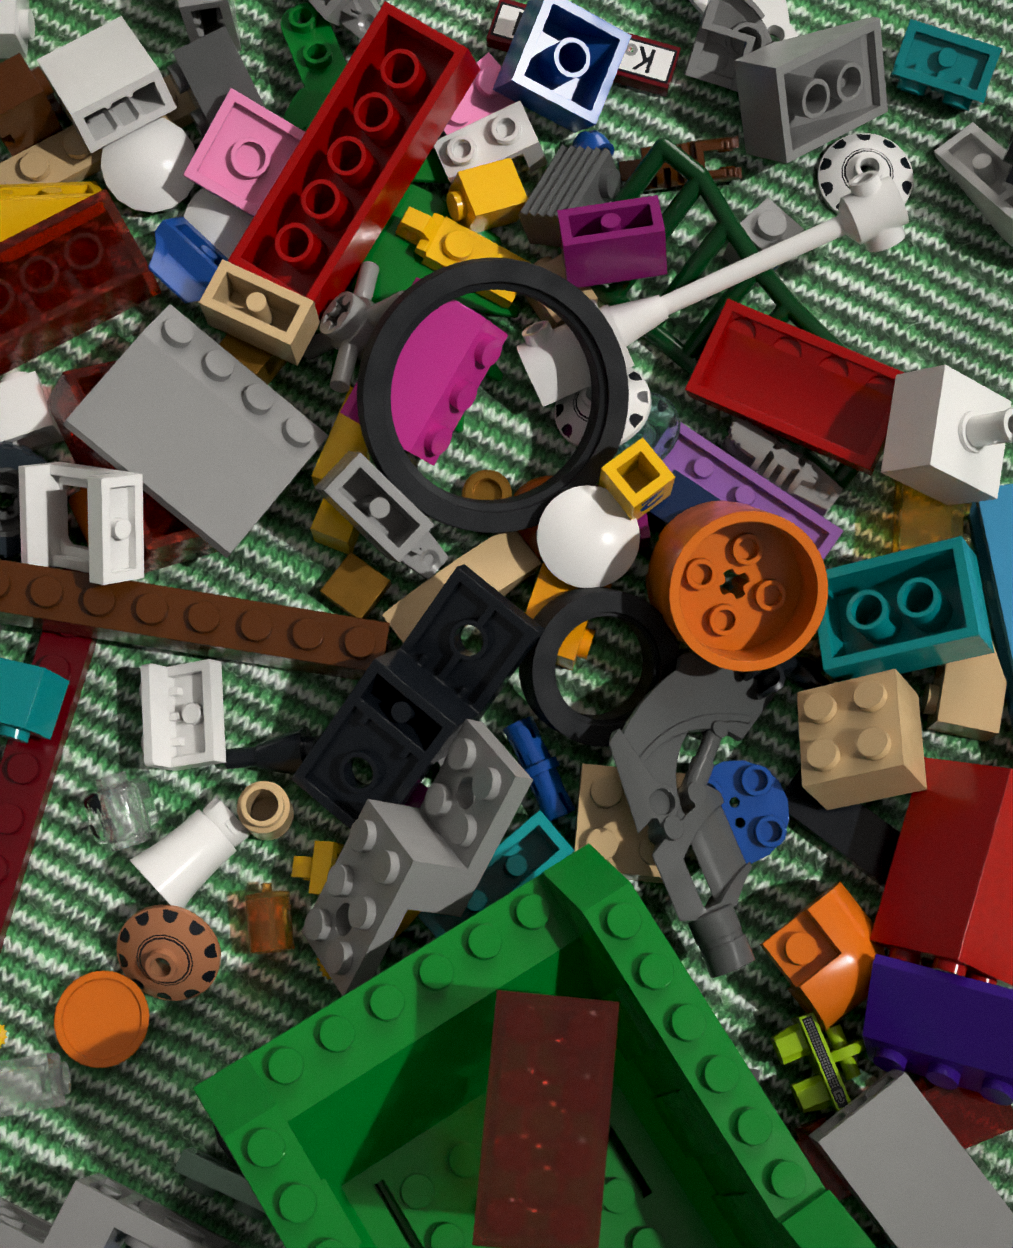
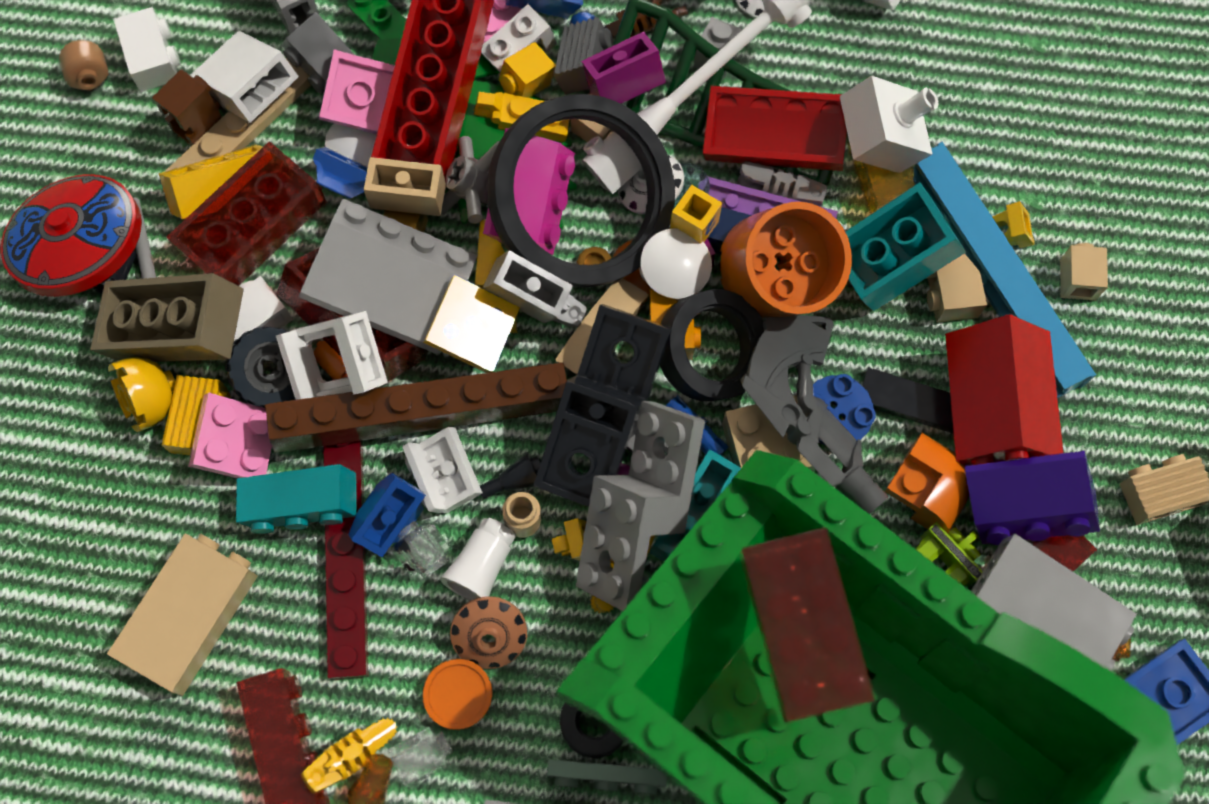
camera: 20 degrees left, 5 degrees down
white dish [100,117,195,213] -> none
clear orange piece [245,883,295,955] -> none
pearl gold tile [320,552,392,619] -> none
black piece [741,655,829,700] -> none
tan brick [797,668,927,810] -> none
none -> blue slope [348,473,426,557]
none -> tile [423,275,520,373]

